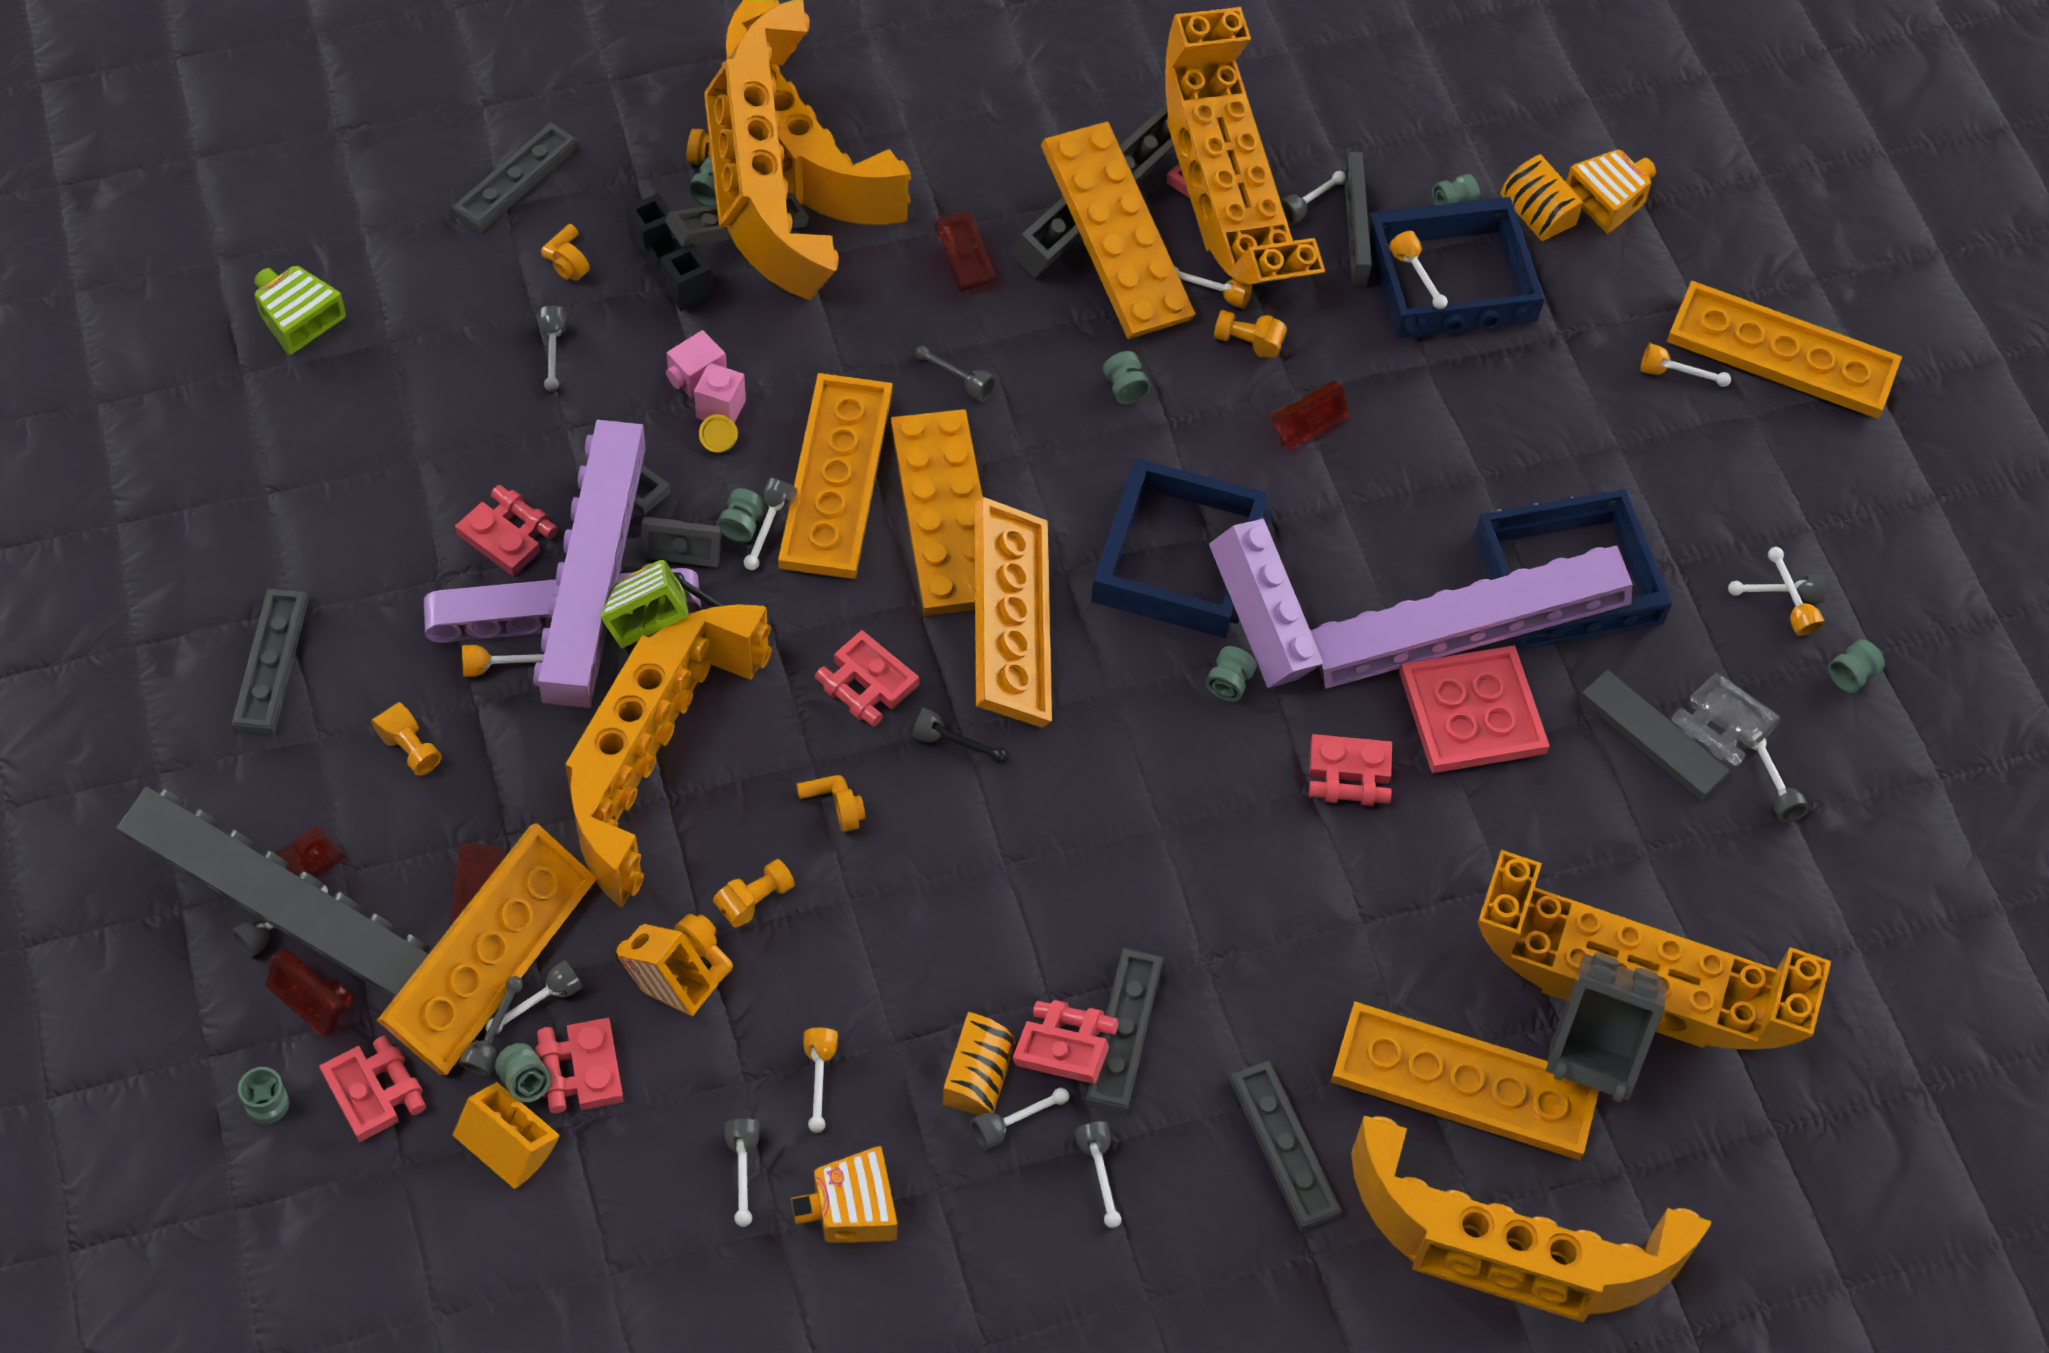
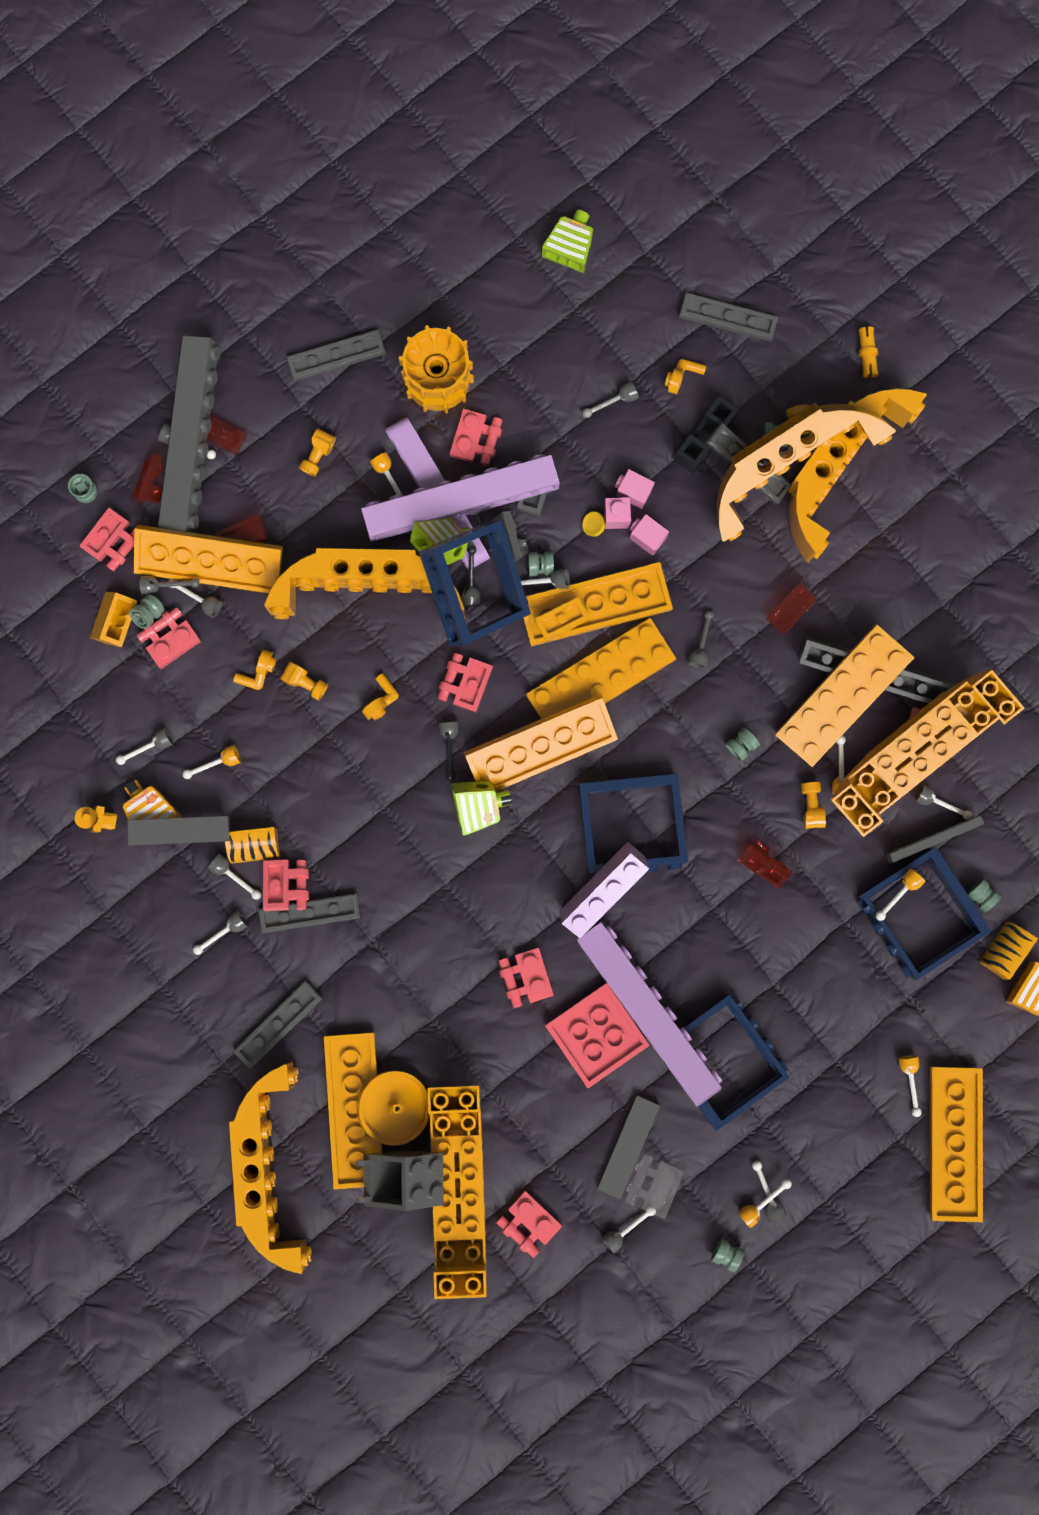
camera: 70 degrees right, 25 degrees up
light orange torso [616,924,718,1016] -> none
sand green wheel [1205,646,1257,702] -> none
none -> light orange hips [74,806,117,833]
none -> dark grey tile [128,816,230,846]
none -> light orange piece [357,1071,430,1146]
none -> light orange piece [399,325,474,413]
none -> dark blue window [419,520,531,646]
none -> torso [451,781,512,836]
none -> coral plate [496,1190,562,1258]
none -> light orange plate [535,597,590,642]
none -> bright pink brick [629,515,669,556]
none -> light orange pin [858,327,879,378]

